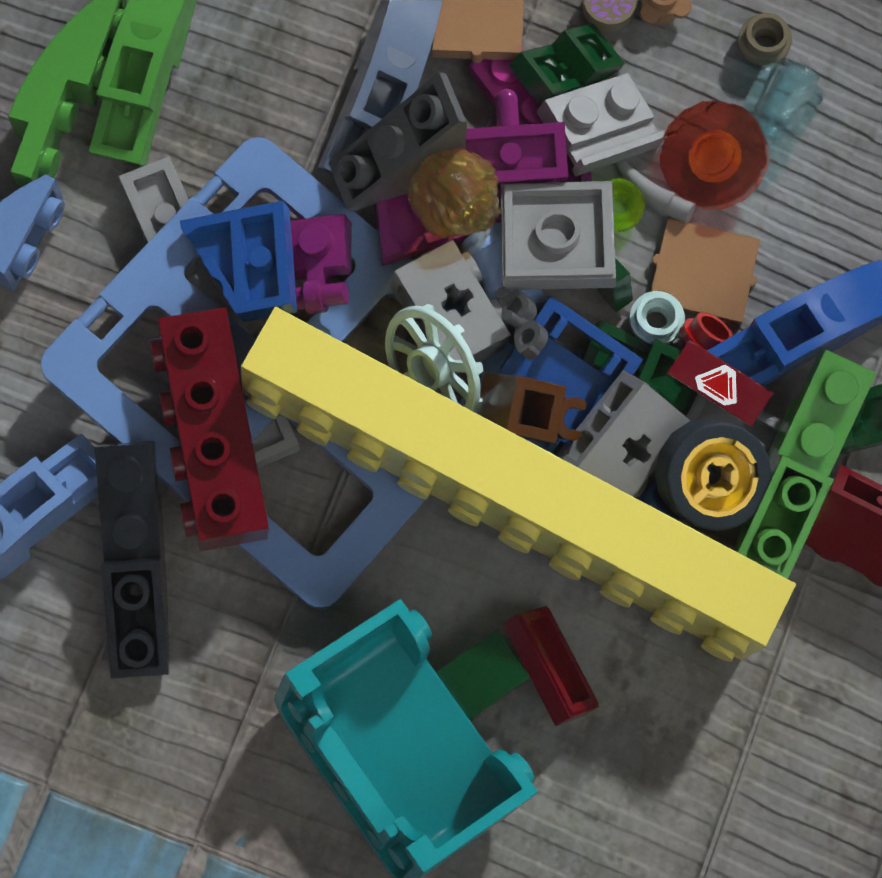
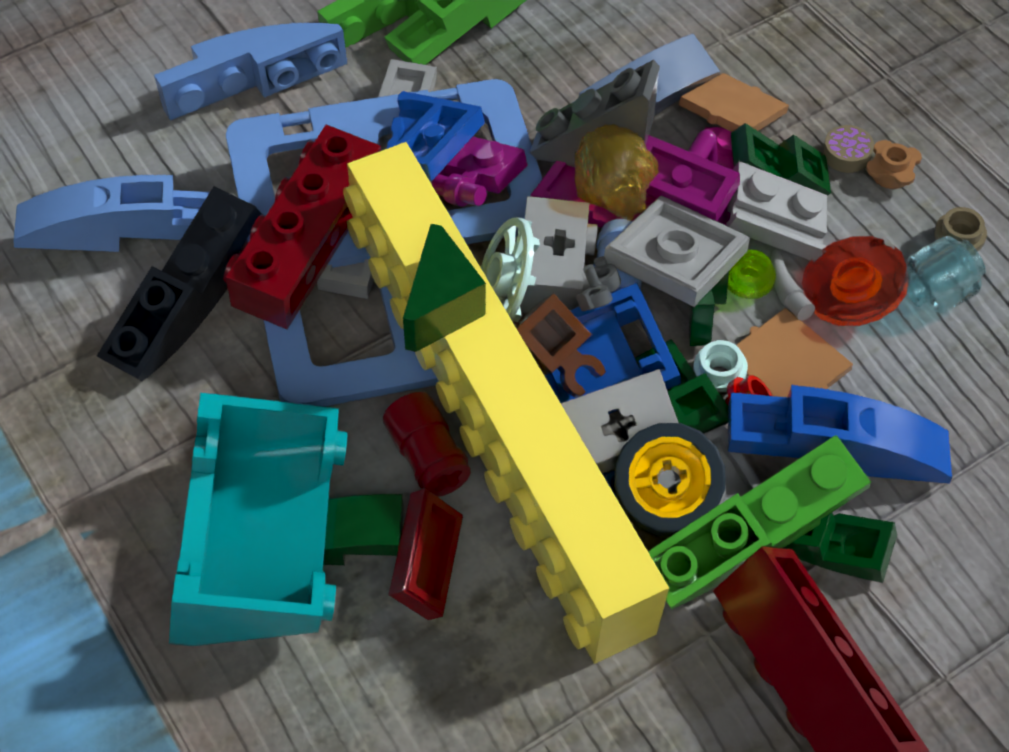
camera: 40 degrees right, 20 degrees down
dark red sticker [667,340,773,427] -> none
none -> dark red piece [382,391,471,497]
none -> dark green slope [403,224,486,352]

